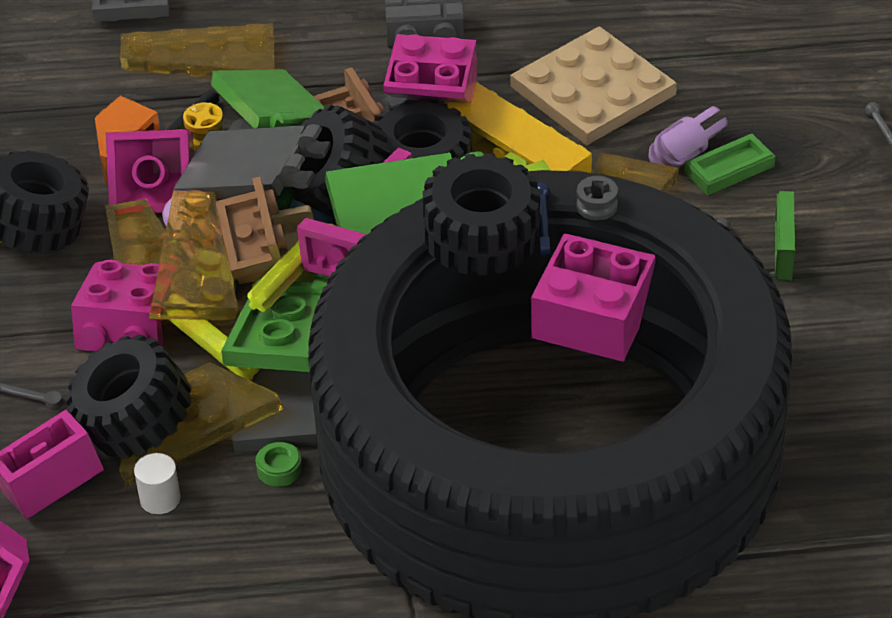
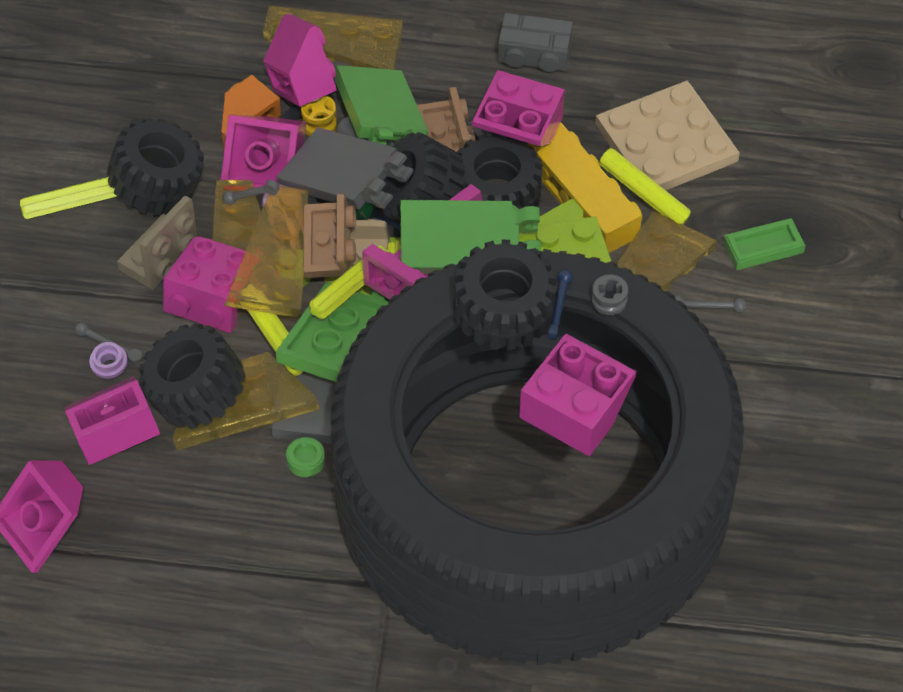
camera: 10 degrees right, 10 degrees up
white piece [134,453,181,514] -> none
lavender arm [648,106,728,171] -> none
bright green tile [775,191,795,281] -> none
none -> lavender plate [89,342,128,379]
none -> dark tan bracket [117,196,197,290]
none -> dark grey hinge [223,180,280,205]
none -> dark pink slope [263,13,337,106]
none -> neon yellow axle [599,148,691,227]

